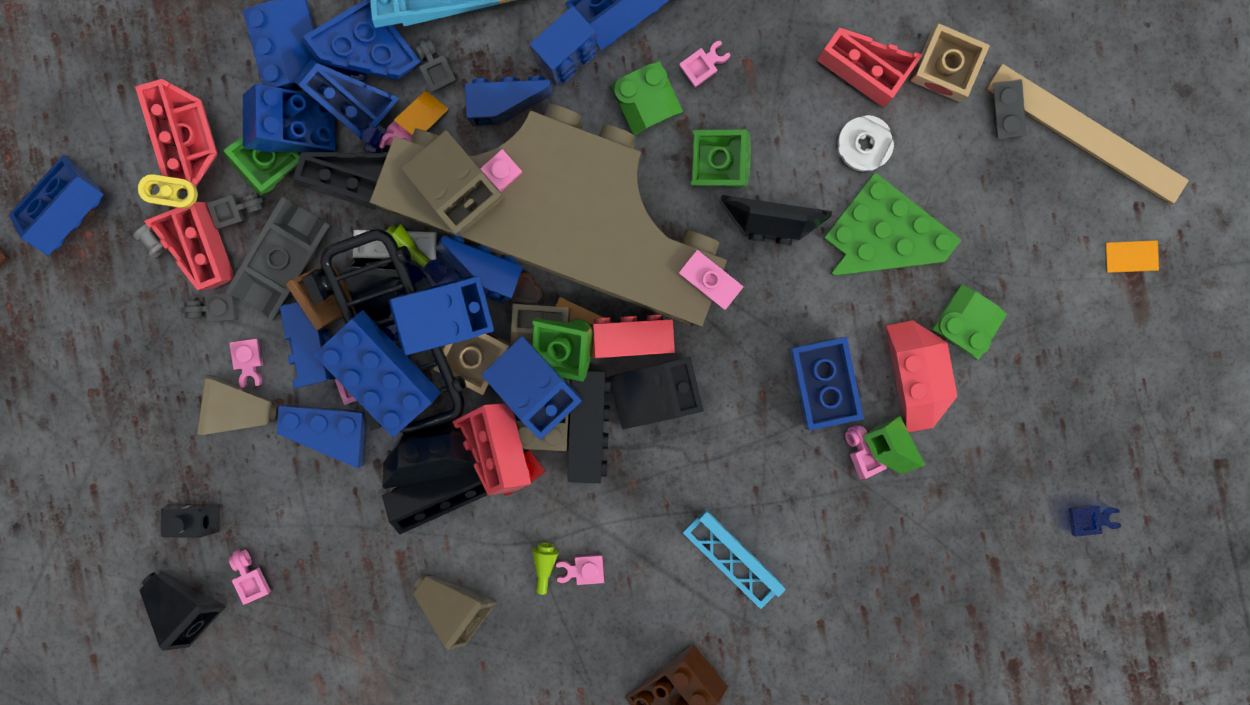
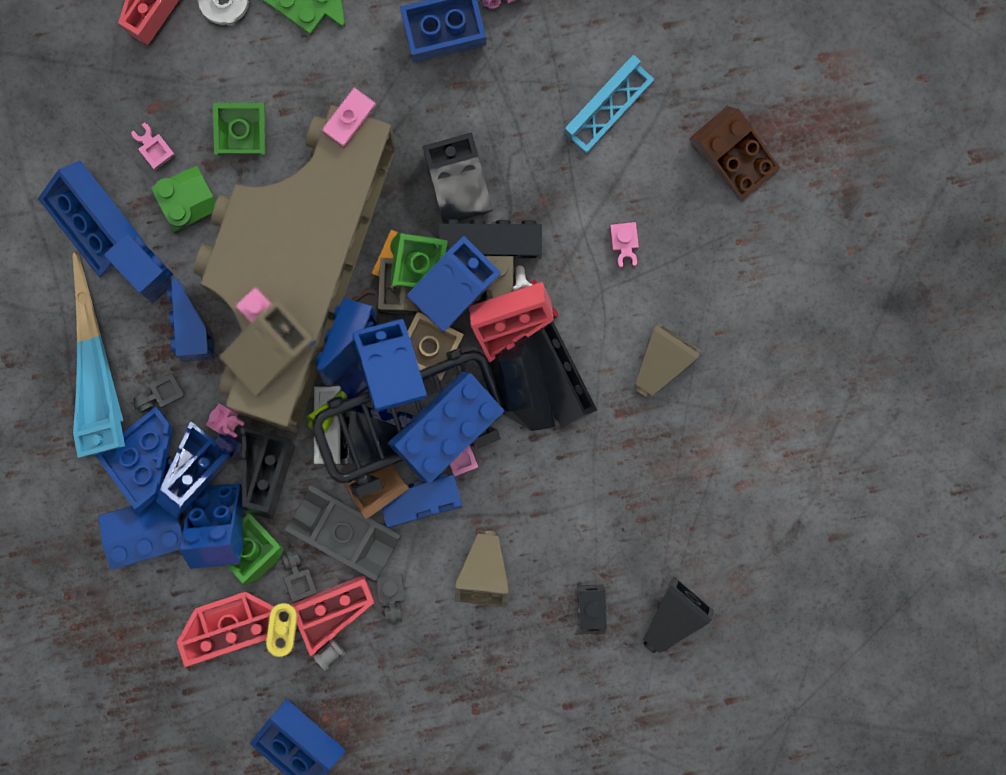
camera: 95 degrees left, 5 degrees down
bright pink plate [229,549,271,605] -> none
bright pink plate [230,339,263,388] -> none
blue wedge [277,405,367,468] -> none
light orange sticker [394,90,449,136] -> none
lime cone [532,542,559,595] -> none
coral wedge [590,315,675,358] -> none
black wedge [719,195,832,246] -> none
none -> white bar [512,266,533,291]

